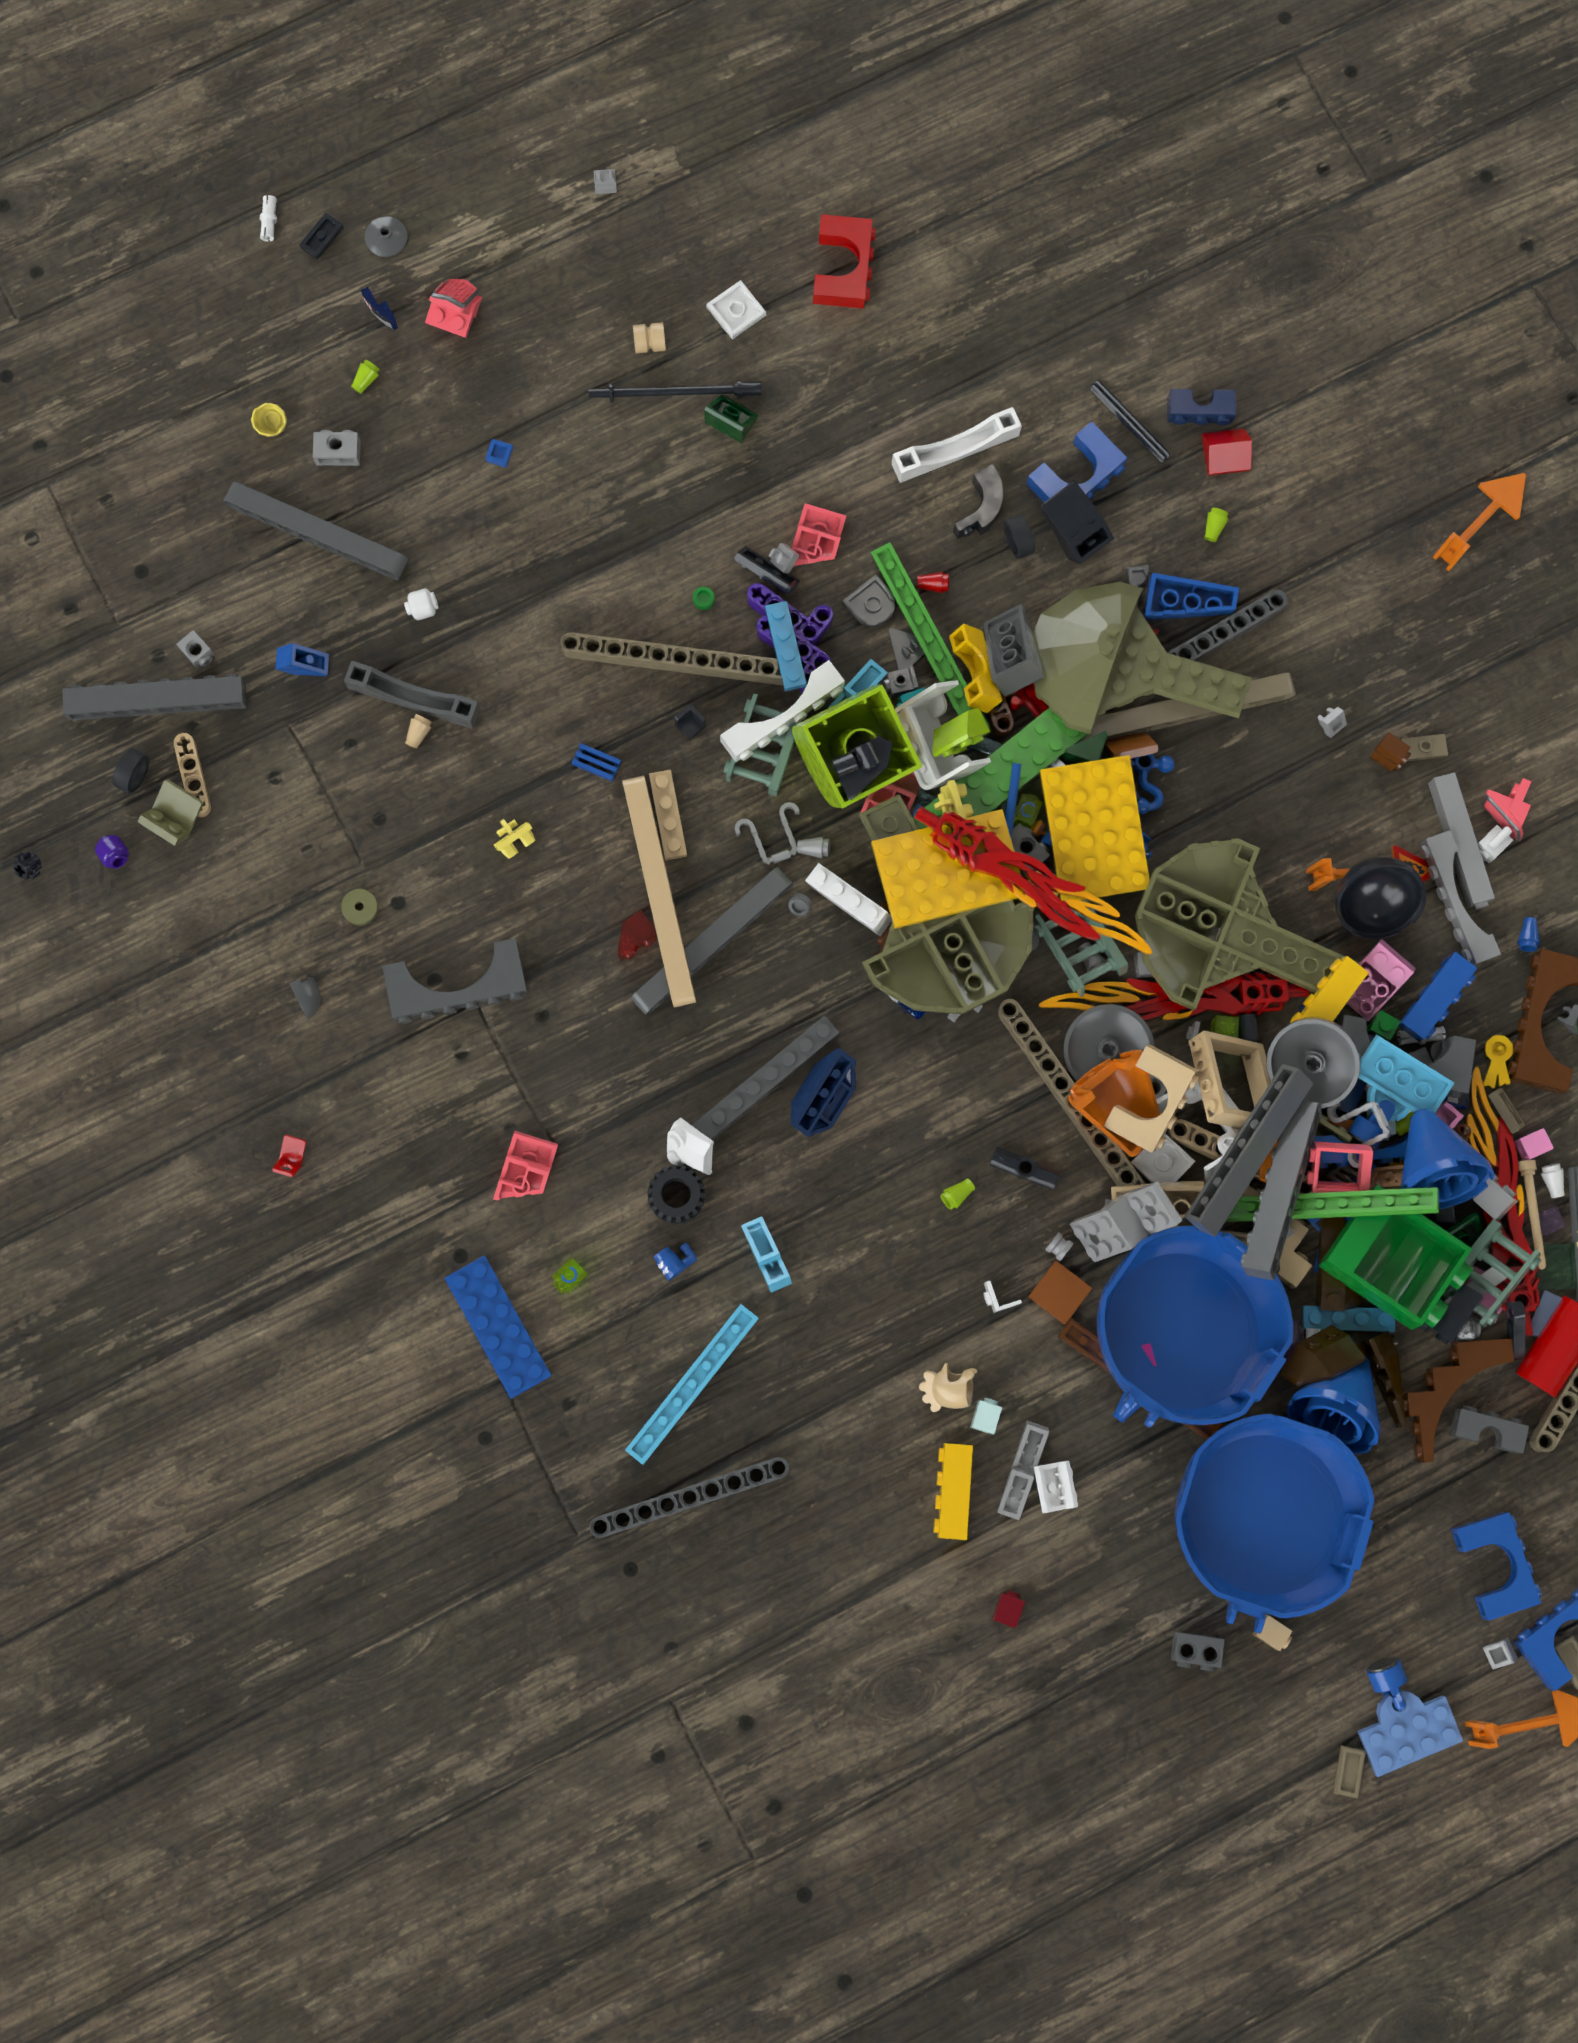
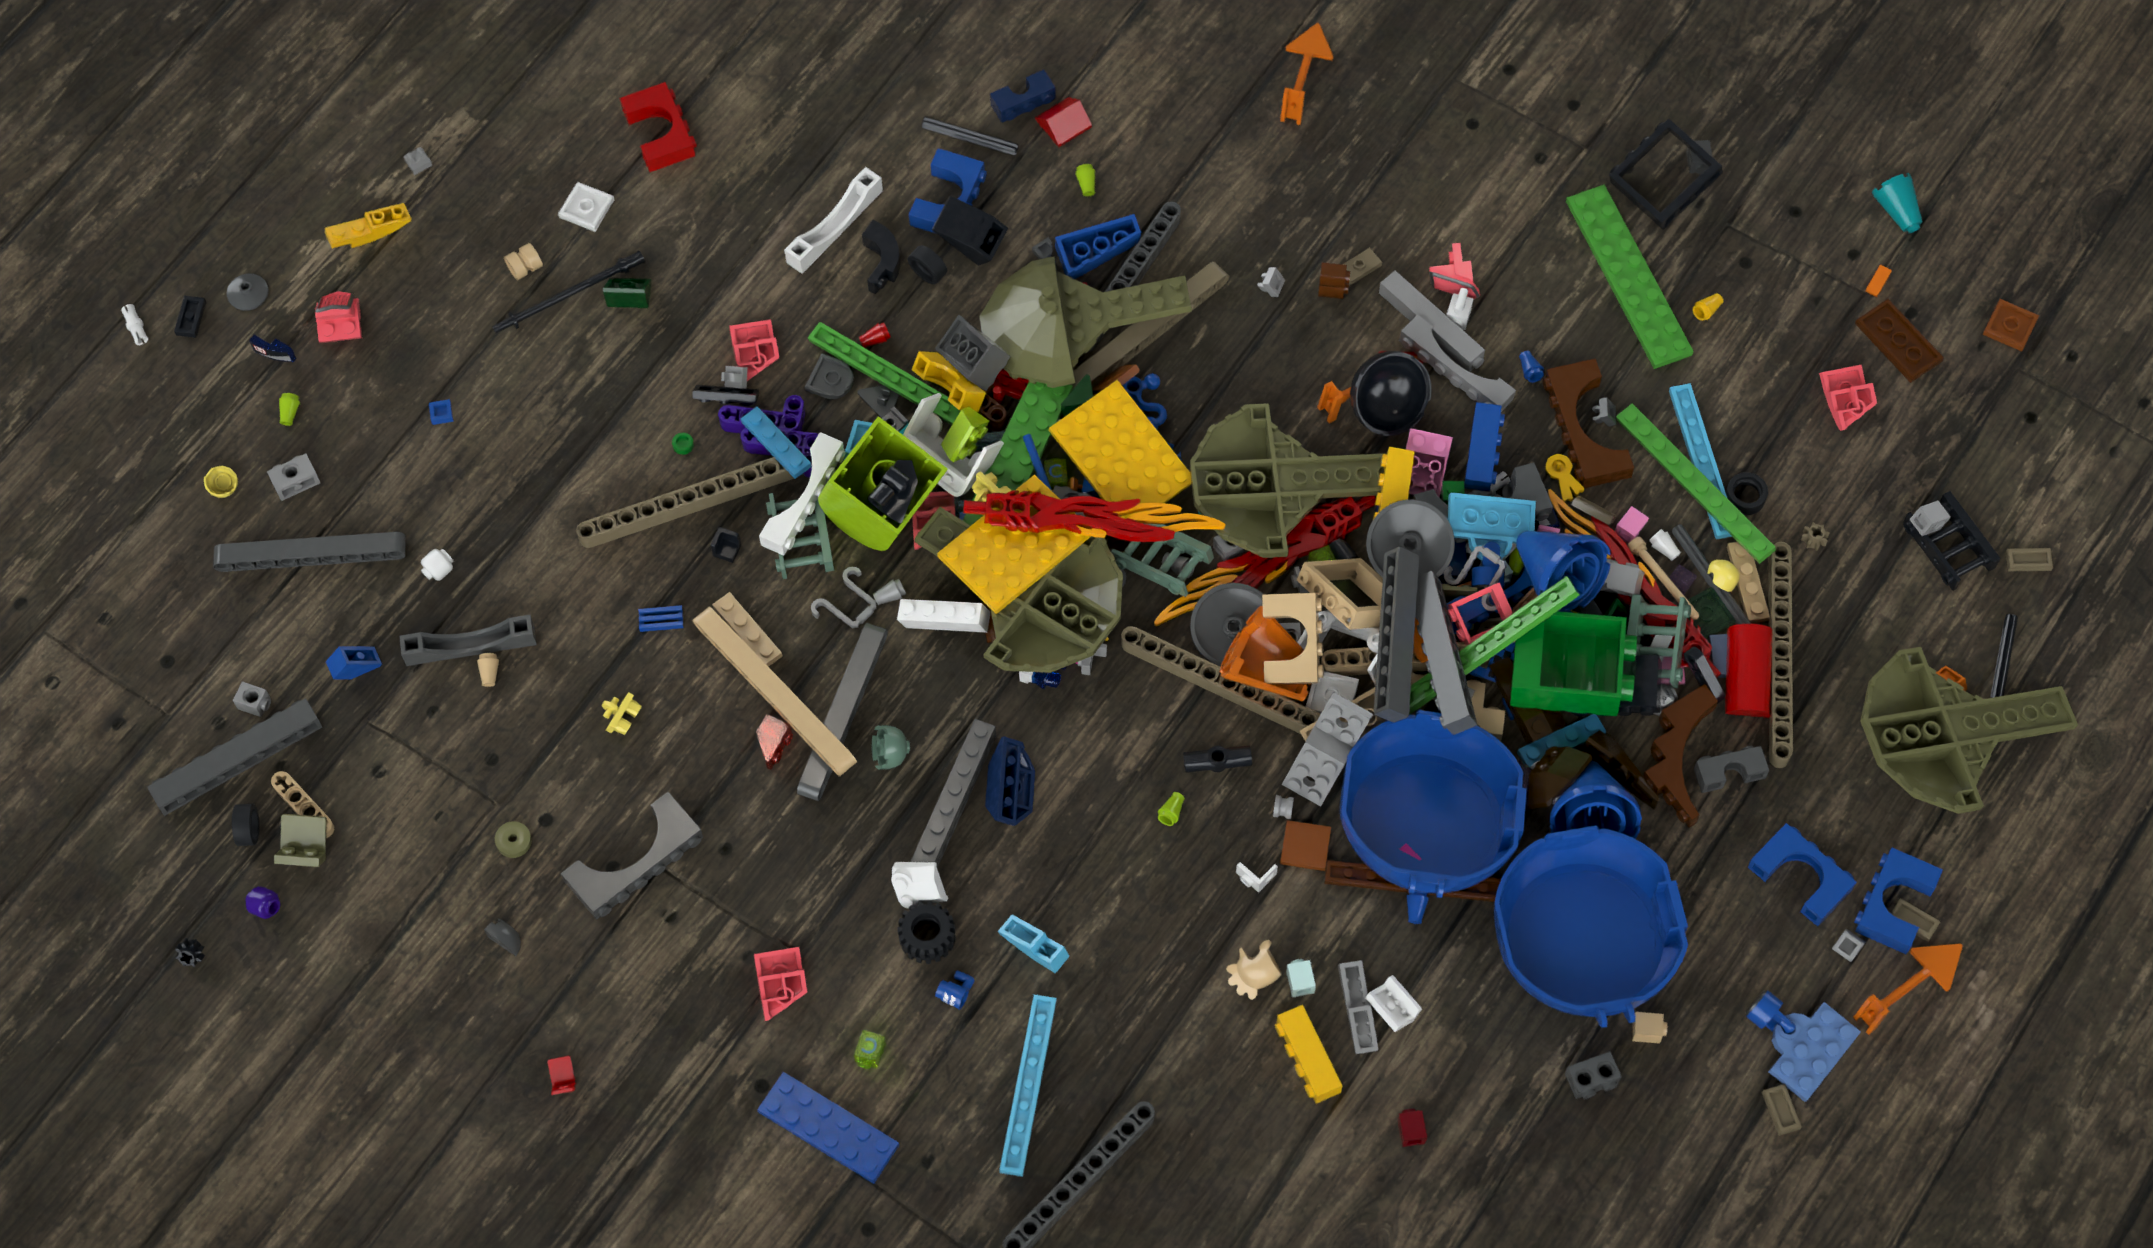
camera: 20 degrees left, 15 degrees down
dark grey tile [788,893,812,916] -> none
none -> yellow slope [325,203,411,248]
none -> sand green cylinder [872,725,910,770]

